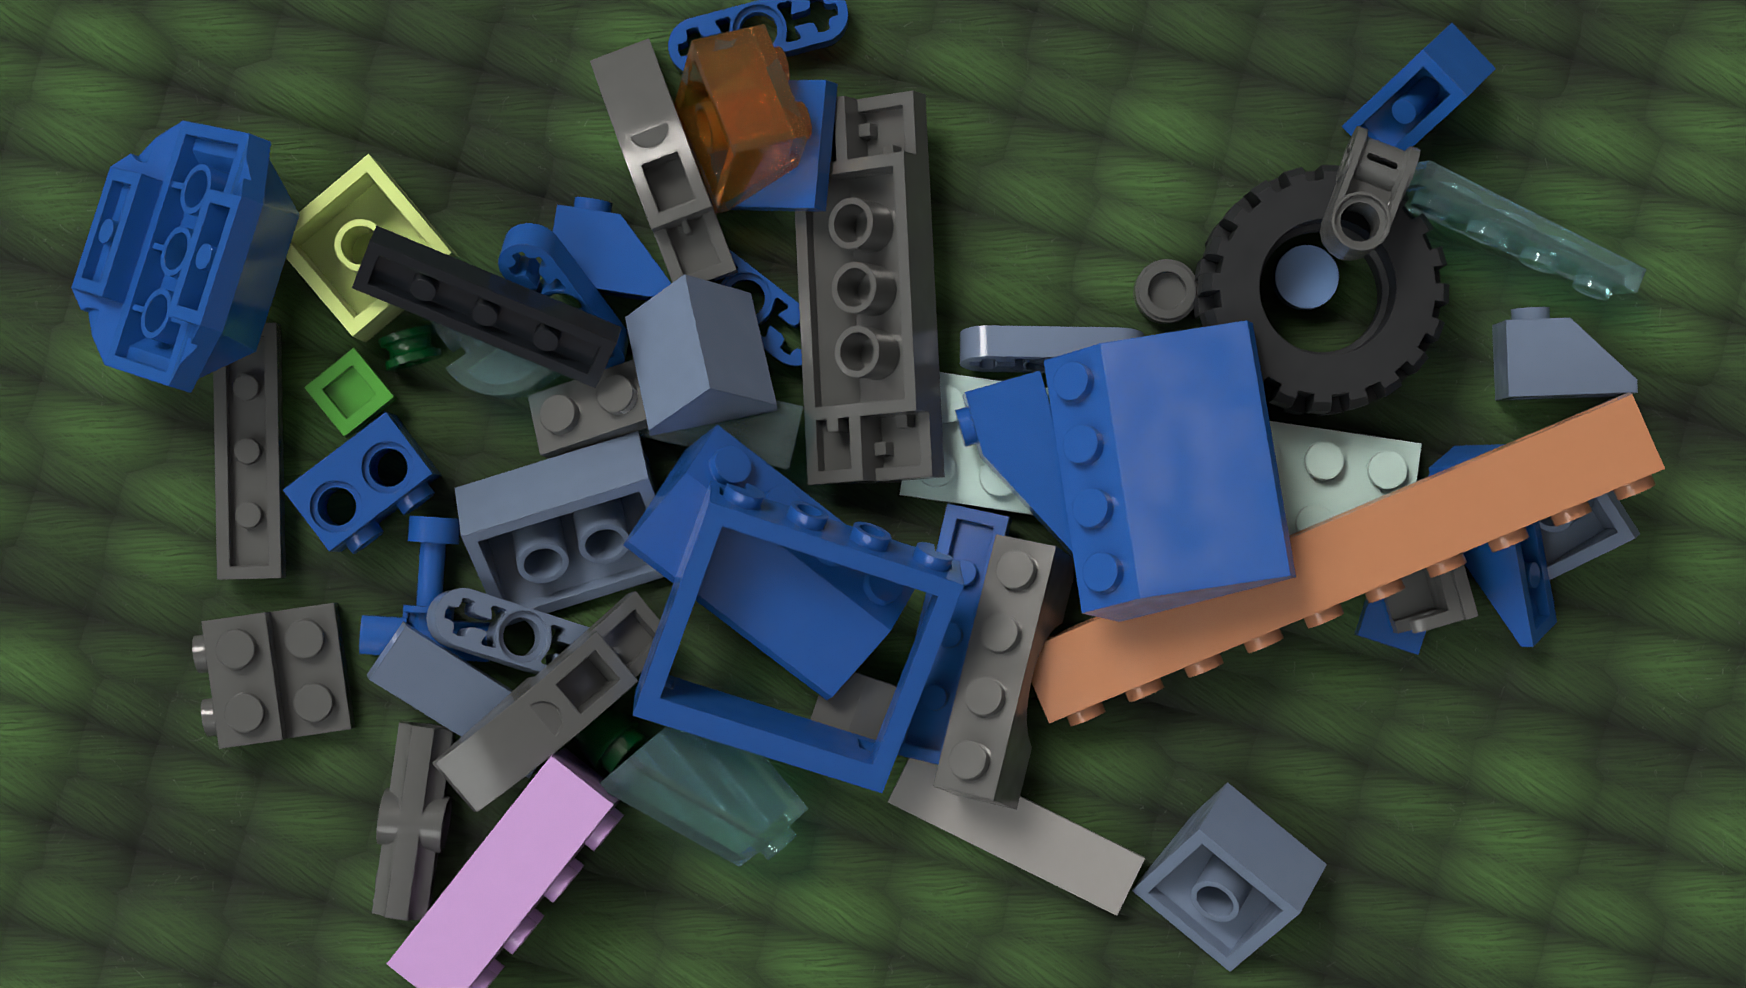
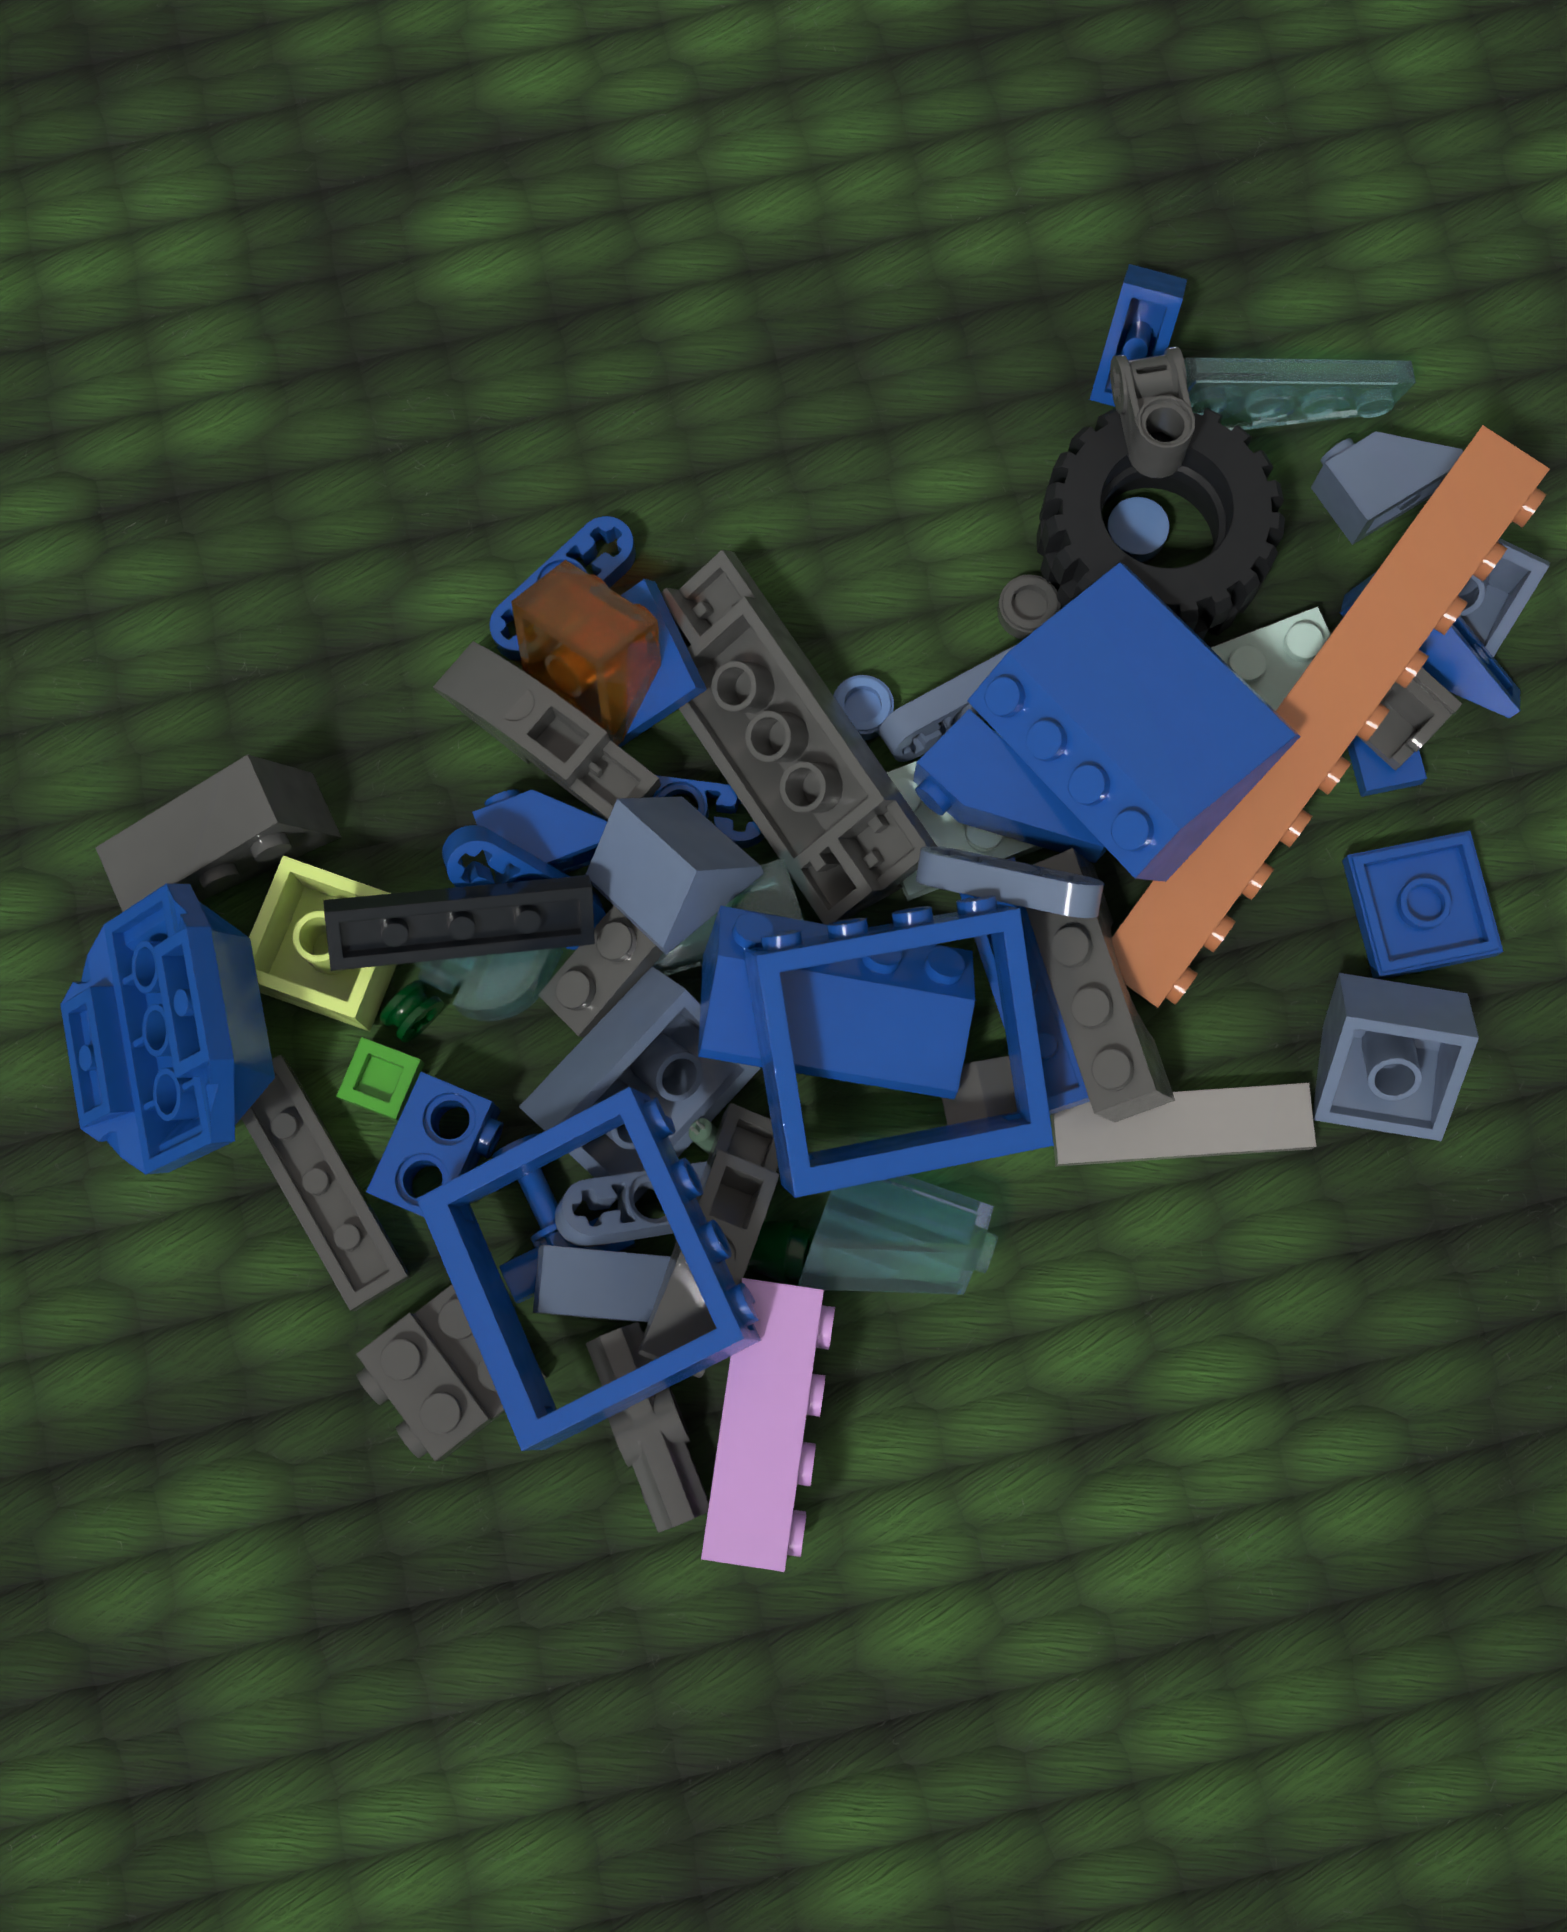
camera: 25 degrees left, 10 degrees down
none -> dark grey wedge [95,754,341,912]
none -> blue window [417,1087,761,1451]
none -> sand green piece [689,1118,718,1155]
none -> medium blue tile [833,675,894,741]
none -> sand blue beam [916,846,1104,918]
none -> blue plate [1342,831,1504,980]

